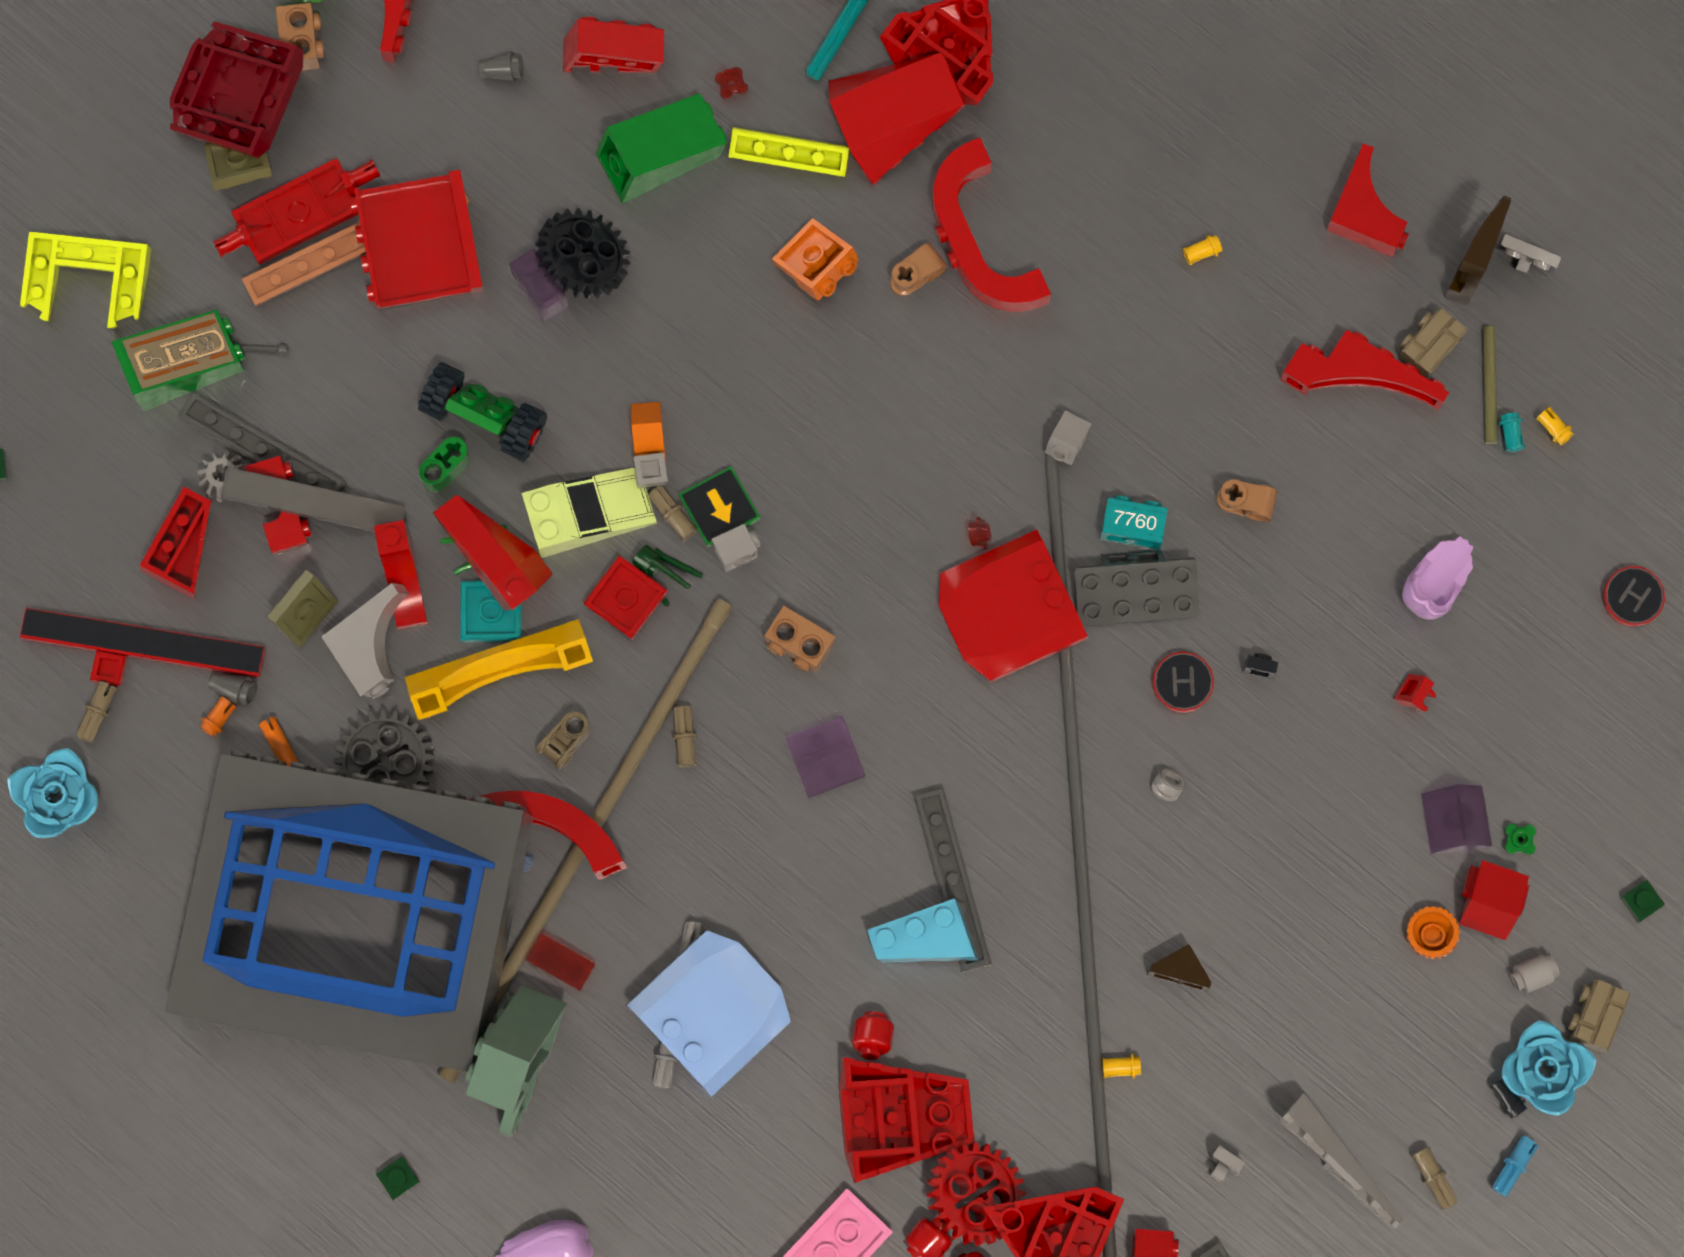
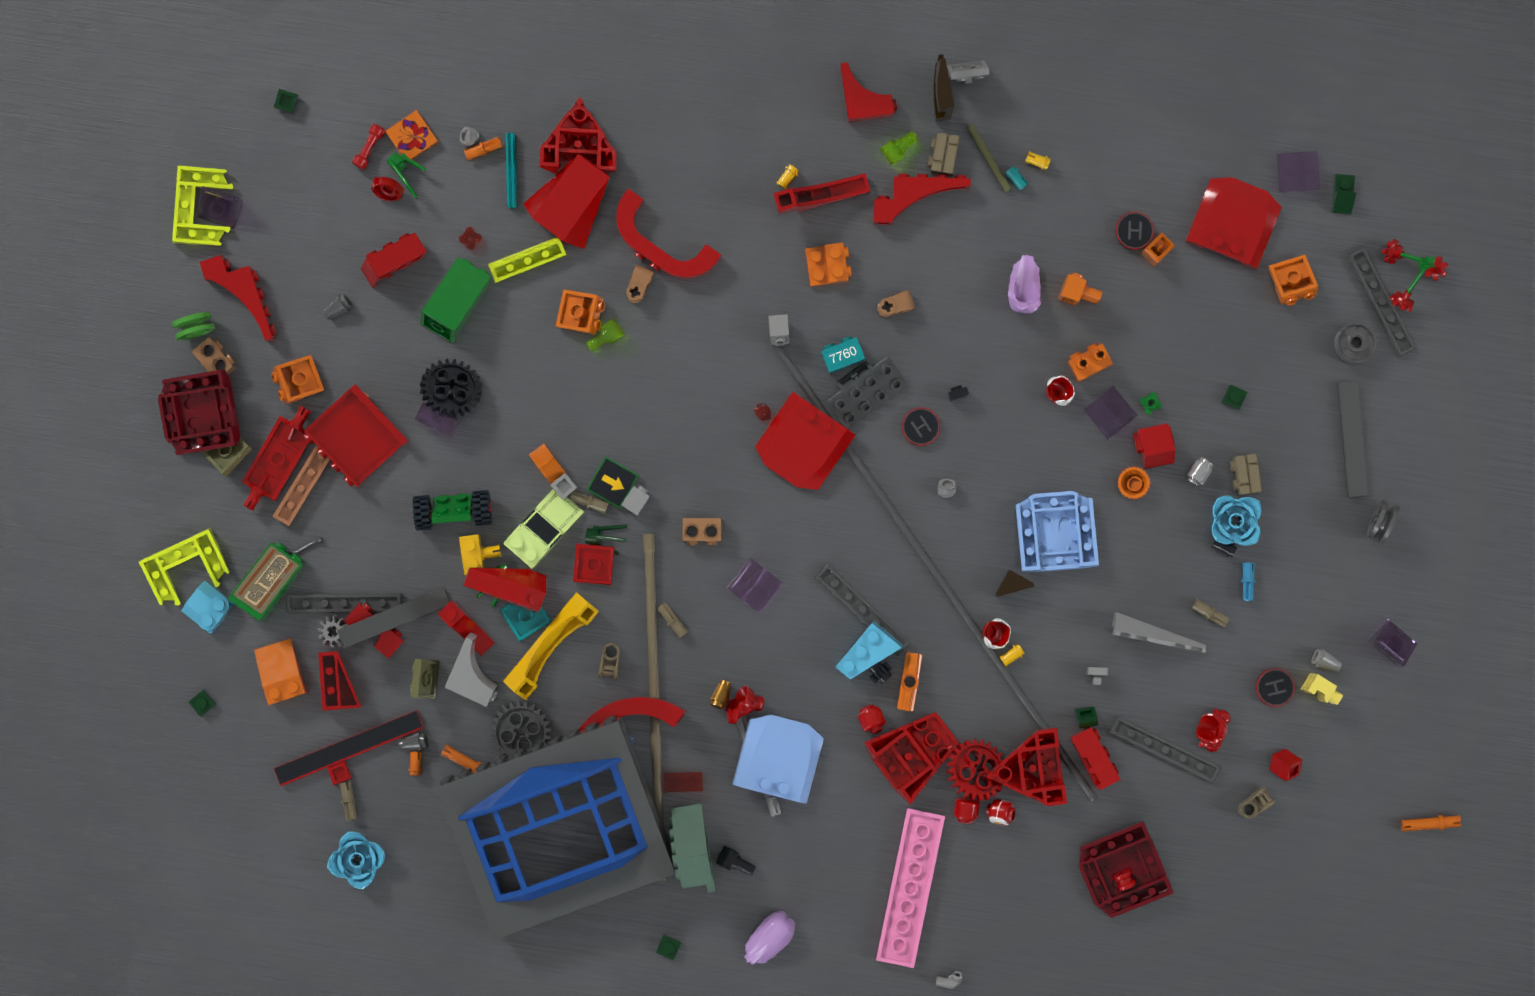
camera: 25 degrees left, 10 degrees up
green beam [419,437,470,492] -> none
red tile [1394,674,1436,711] -> none
none -> medium azure slope [181,581,235,634]
none -> orange slope [254,638,309,705]
none -> orange plate [271,355,324,405]
none -> yellow brick [459,534,502,575]
none -> clear neon green pin [586,318,625,352]
none -> pearl gold cone [710,680,731,710]
none -> black pin [715,845,756,876]
none -> red hair [725,685,765,724]
none -> red arch [773,173,871,215]
none -> orange plate [805,242,852,287]
none -> black gear [869,662,892,684]
none -> clear neon green pin [880,131,918,165]
none -> orange piece [897,652,923,712]
none -> red hair [982,618,1011,649]
none -> light blue wedge [1015,491,1099,573]
none -> red hair [1046,376,1075,406]
none -> orange brick [1057,272,1103,306]
none -> orange brick [1067,342,1113,383]
none -> dark green plate [1075,707,1098,729]
none -> orange slope [1141,232,1175,266]

